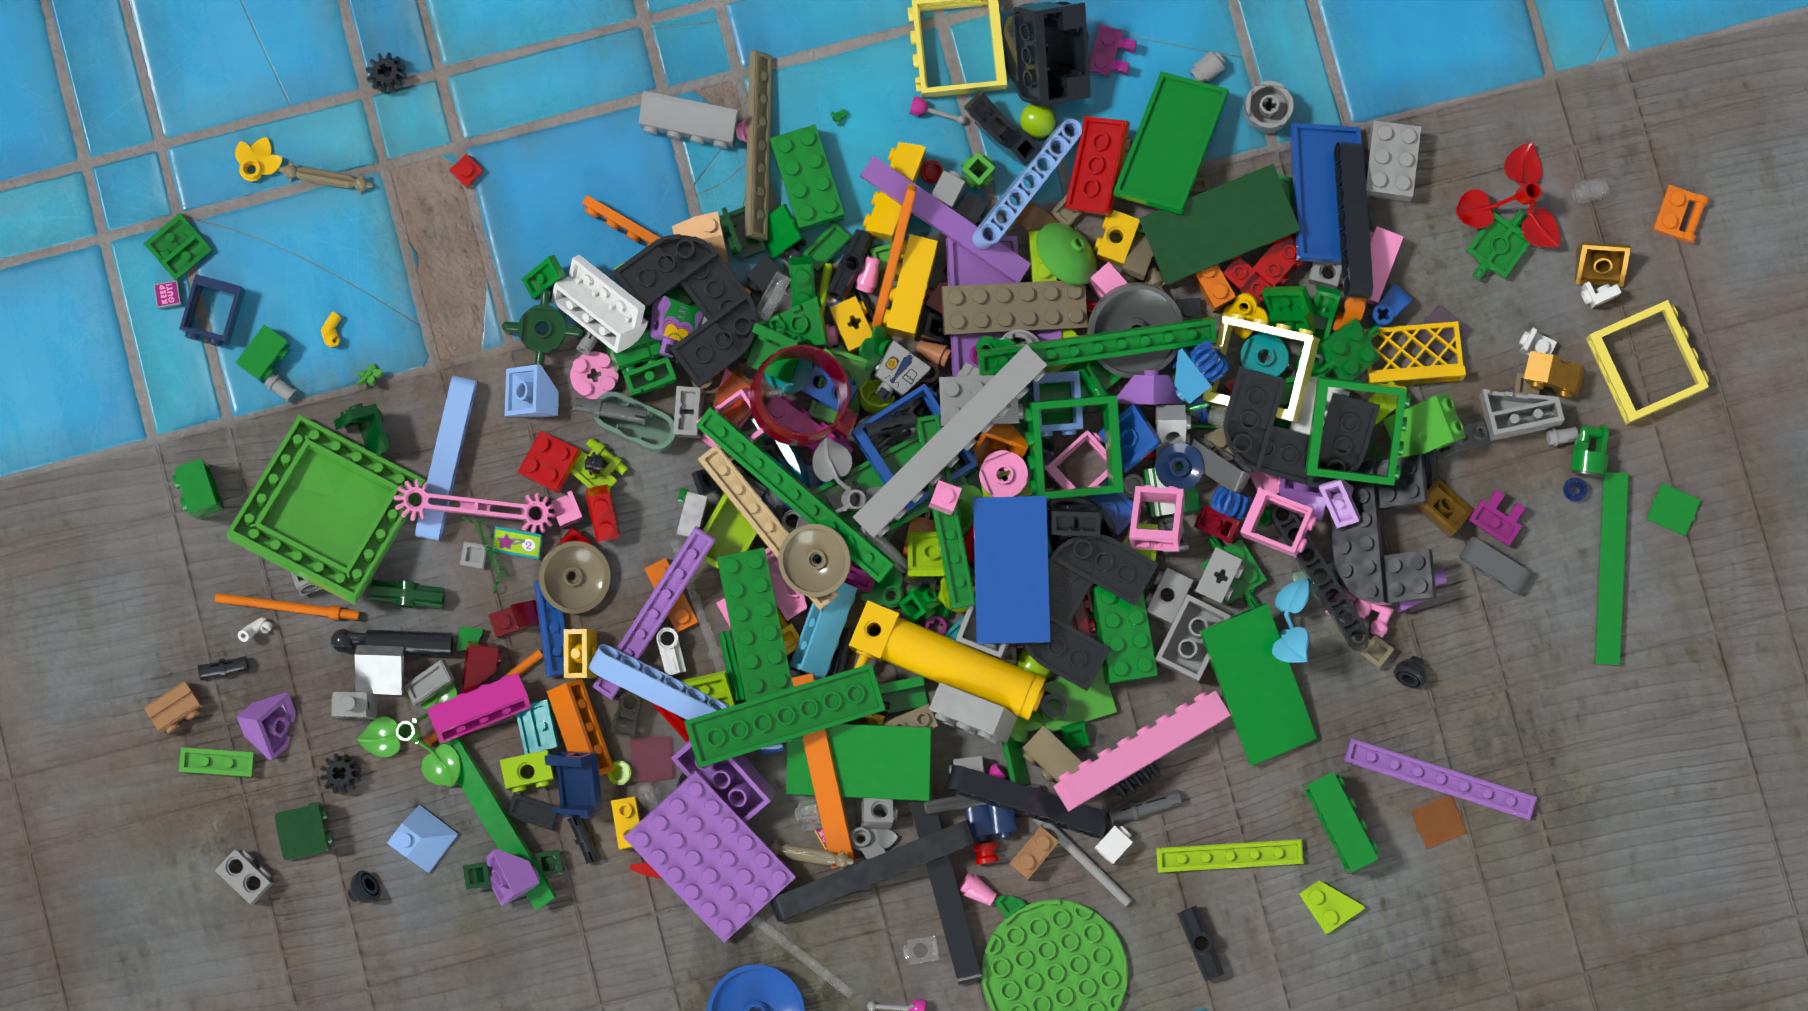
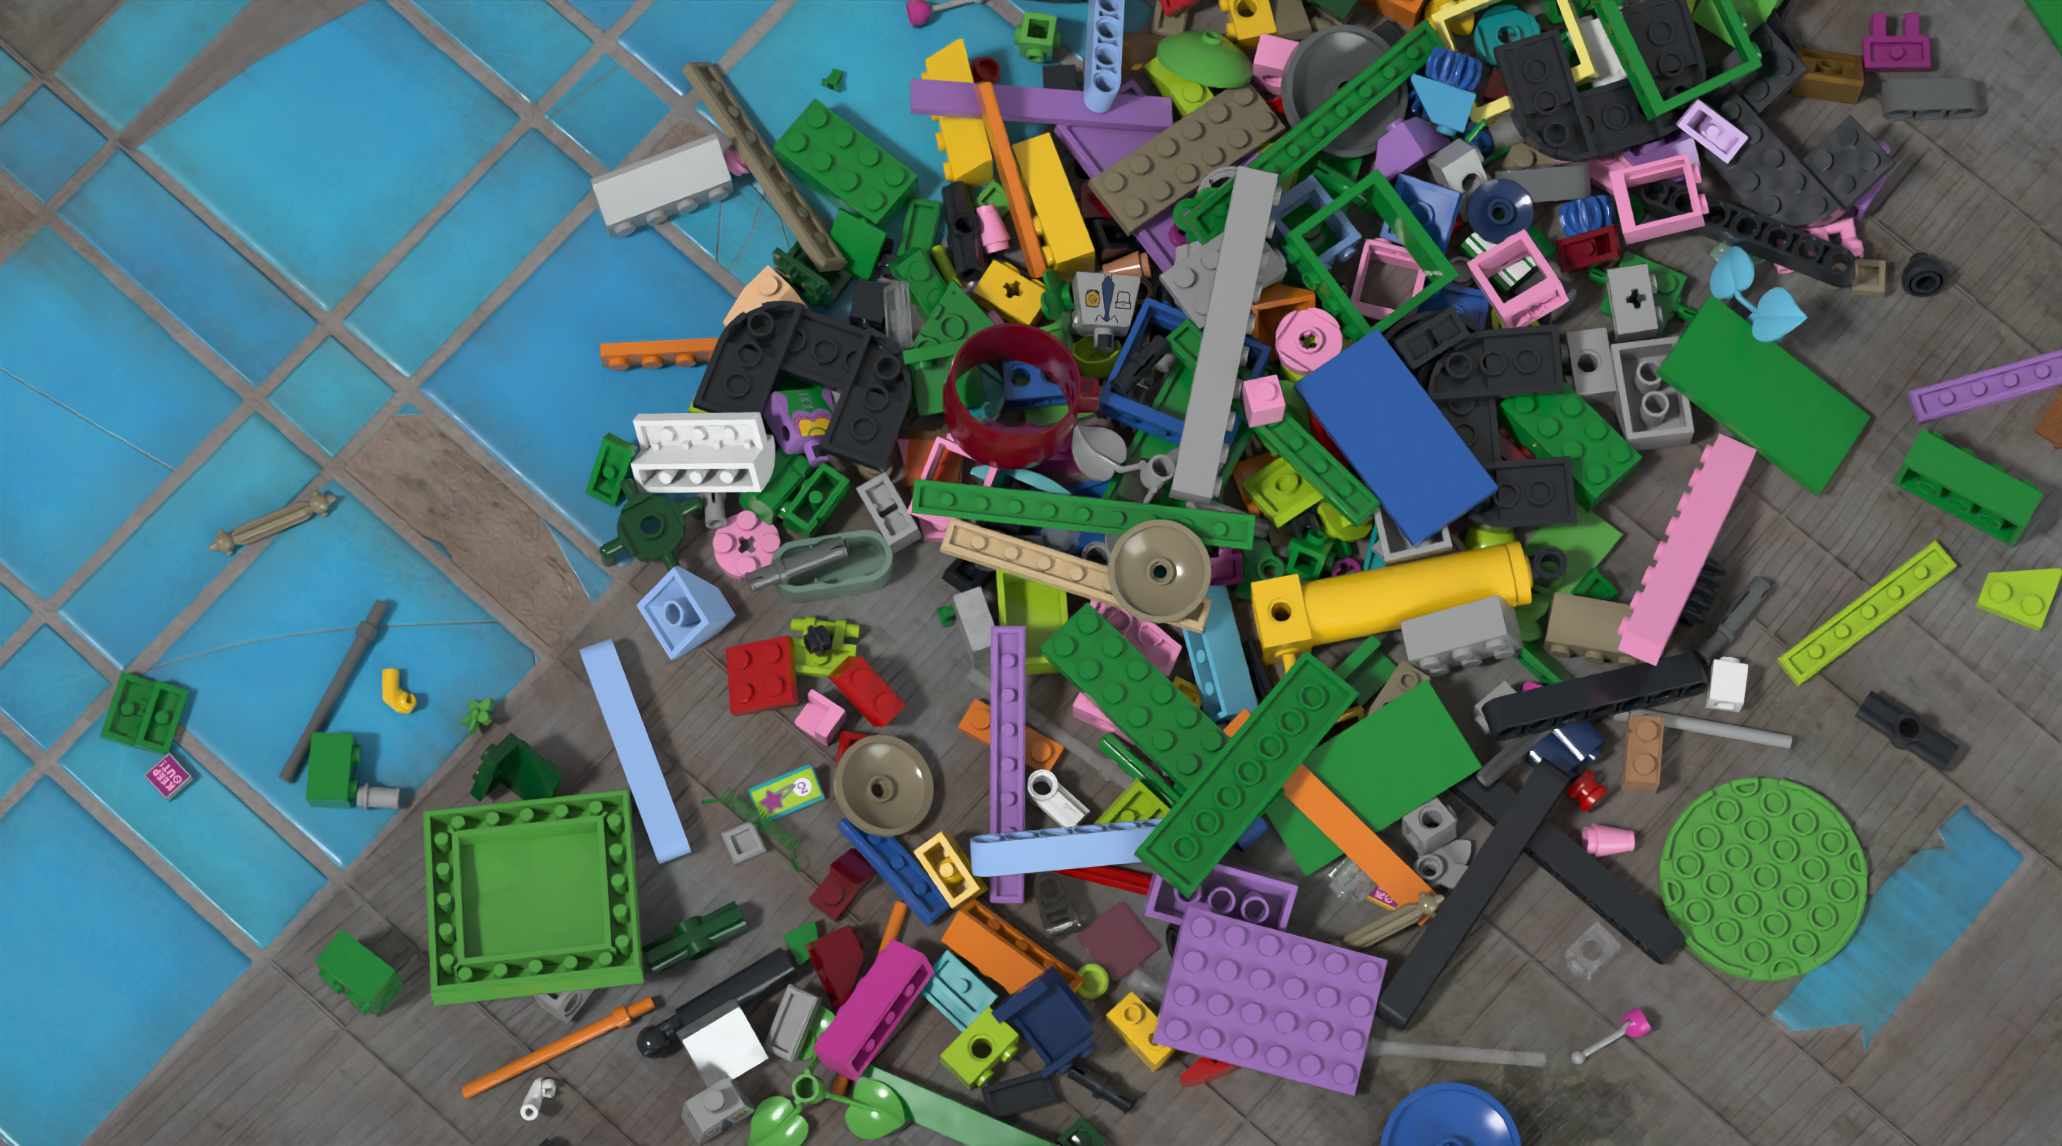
camera: 30 degrees left, 10 degrees down
dark blue window [179,274,245,347] -> none
yellow plate [235,137,283,182] -> none
black gear [366,52,407,94] -> none
bright pink arm [394,479,556,533] -> none
red plate [449,154,484,188] -> none
light grey brick [931,171,965,210] -> none
green tile [994,895,1027,919] -> none
none -> dark grey bar [278,599,389,784]

